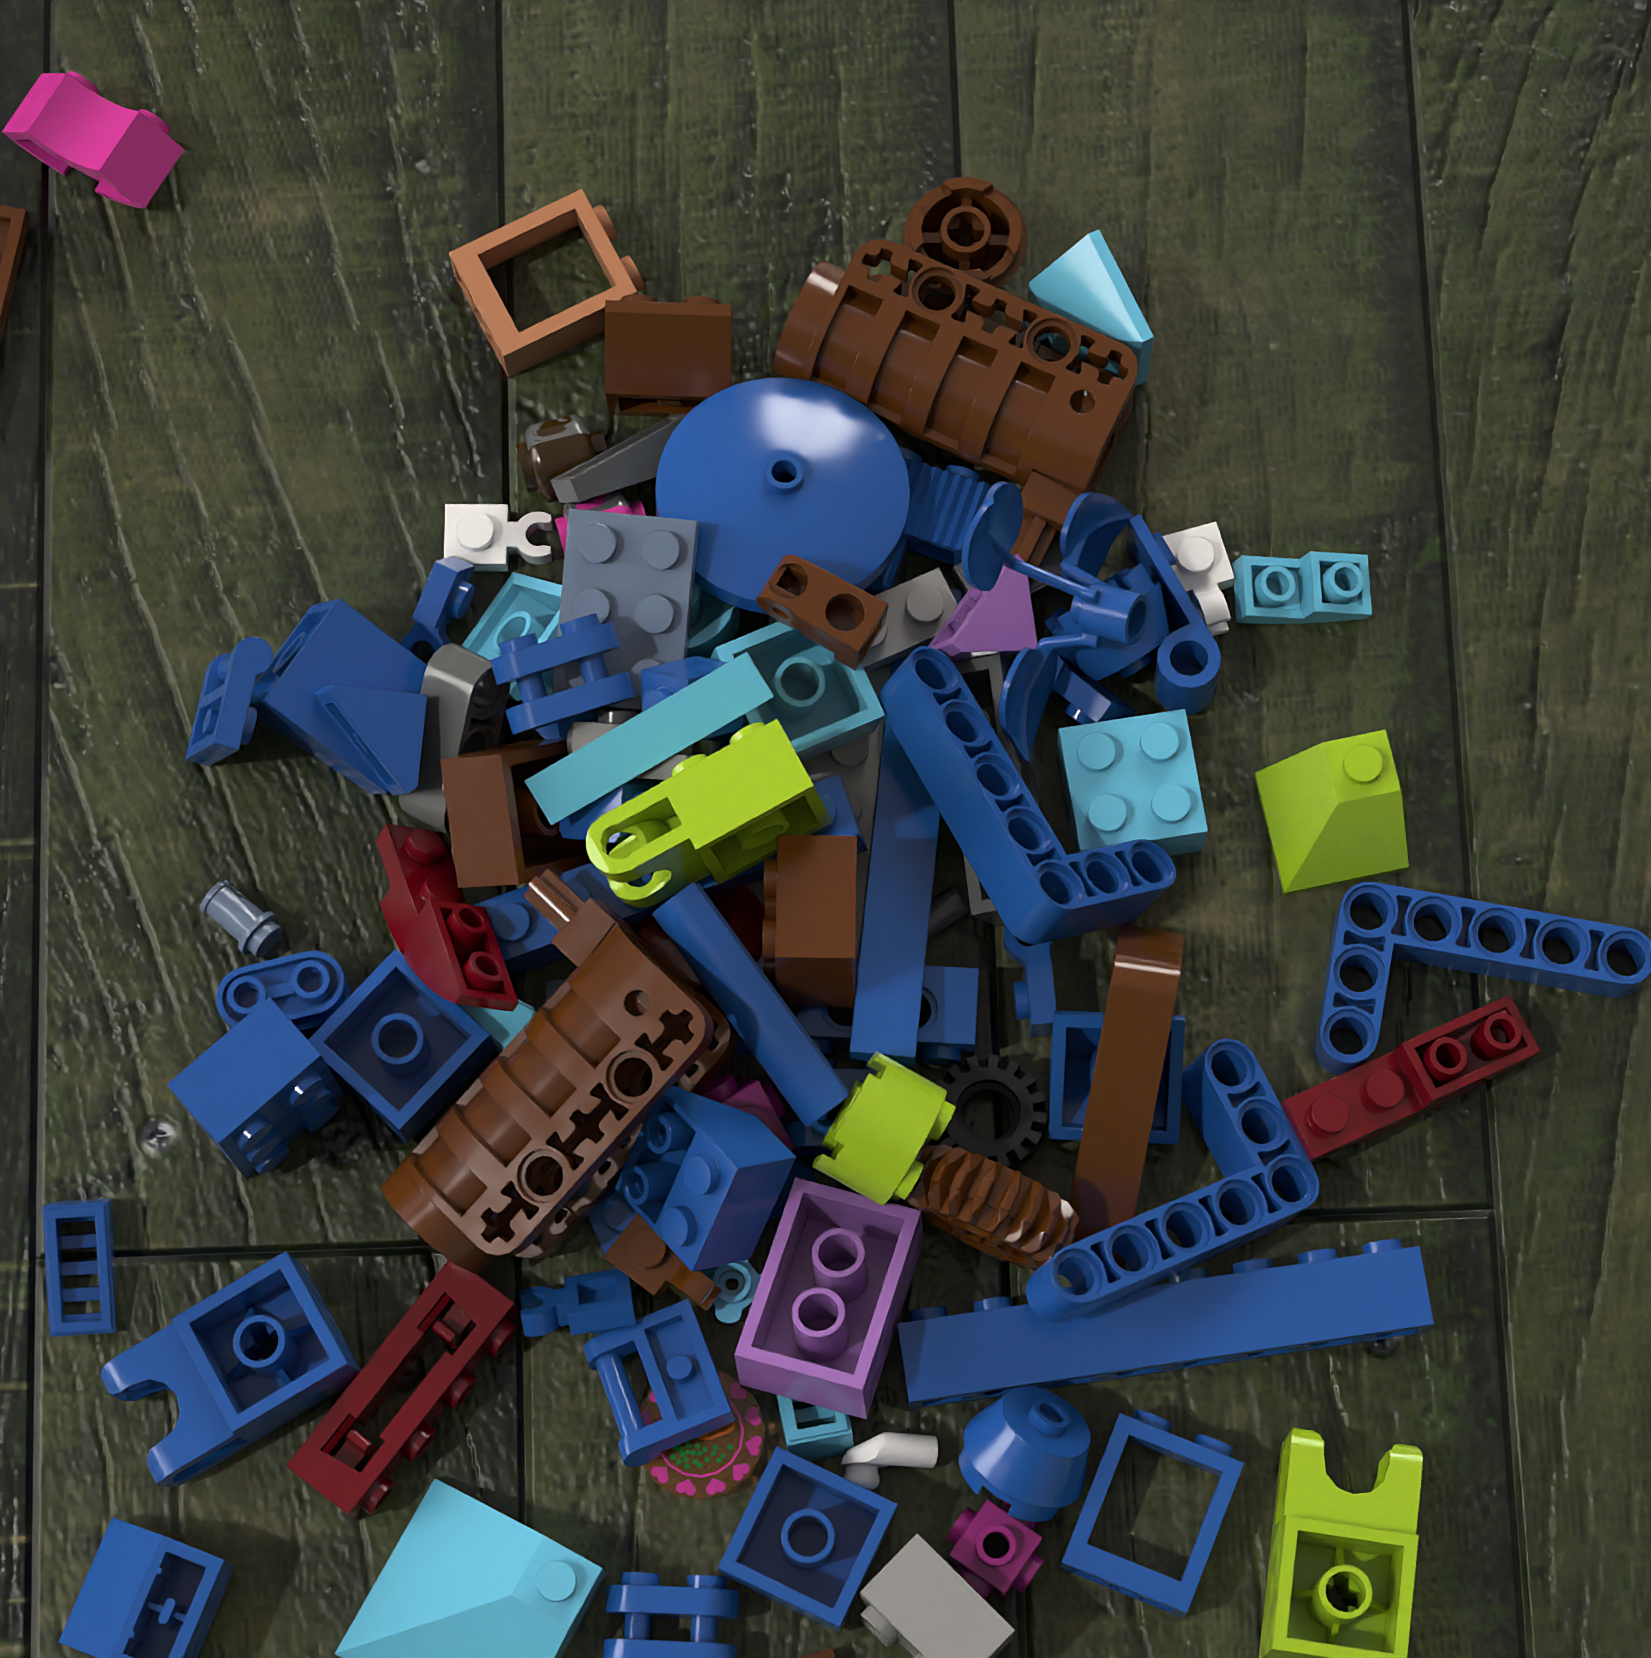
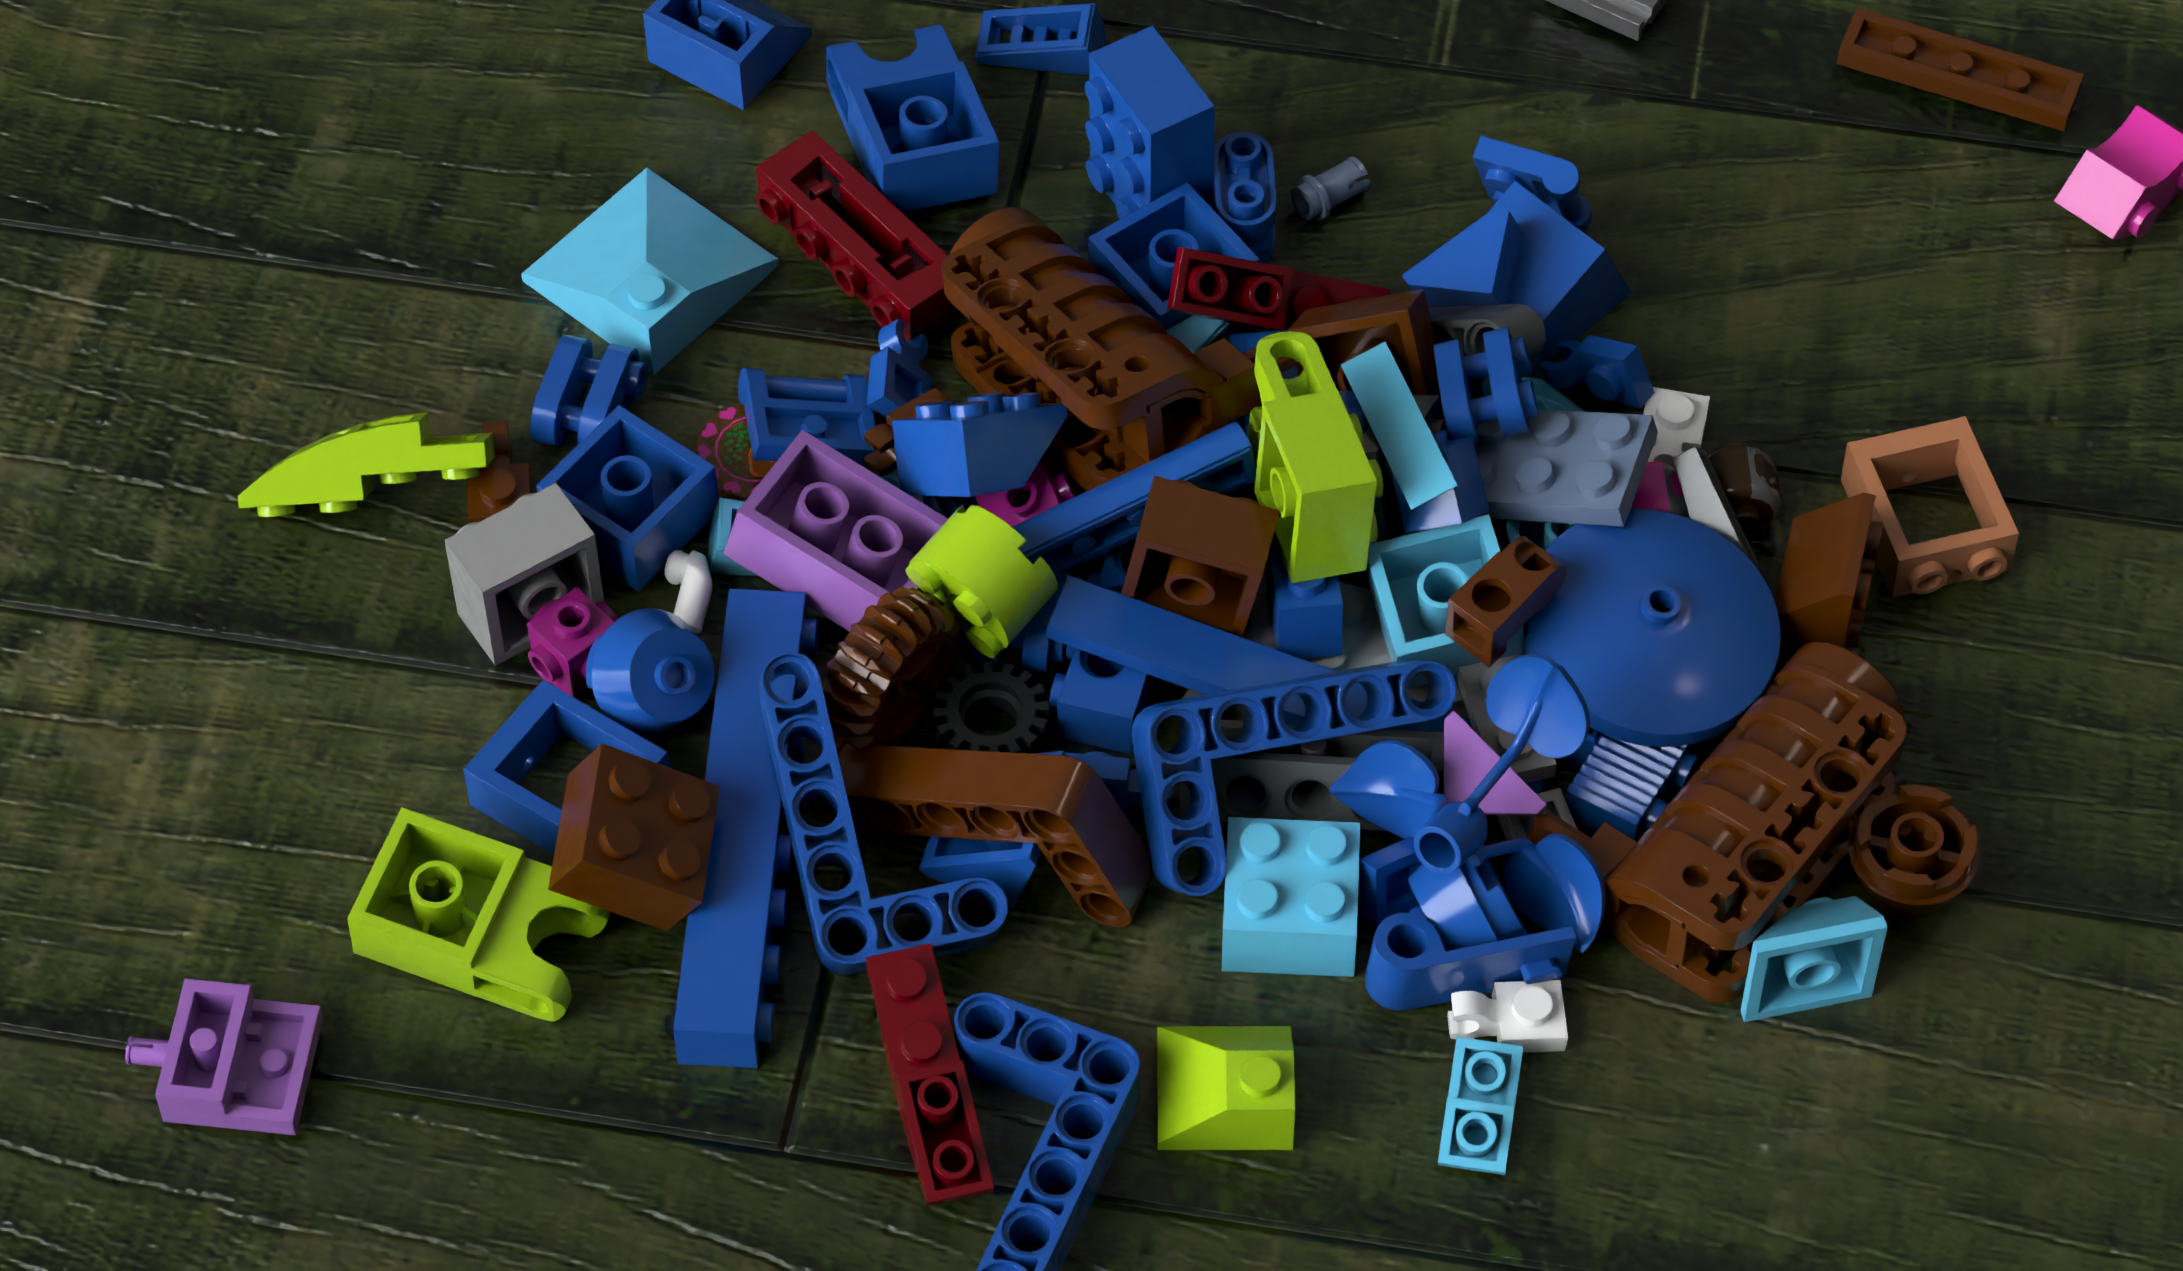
camera: 100 degrees right, 20 degrees down
none -> reddish brown brick [548,743,720,931]

